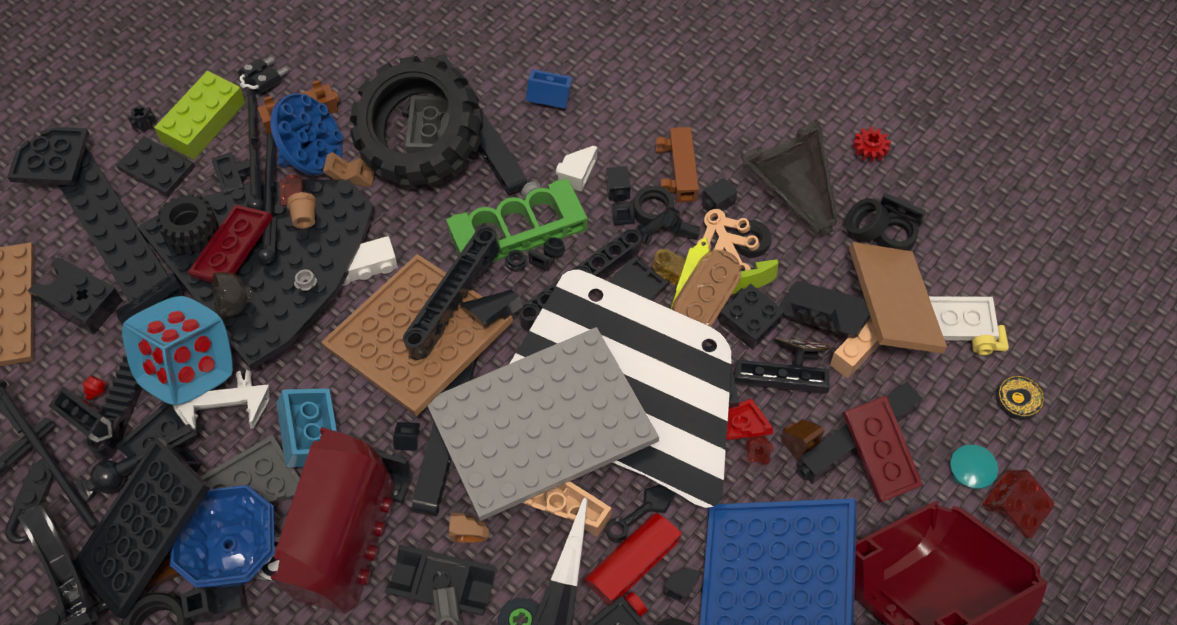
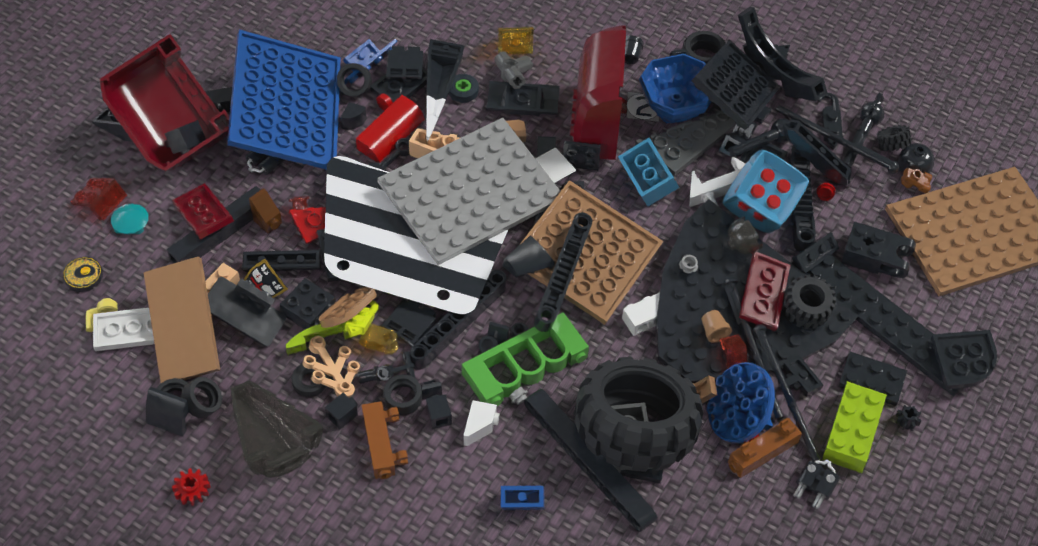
camera: 170 degrees right, 5 degrees down
none -> black brick [164,120,206,155]
none -> white sticker [535,148,576,183]

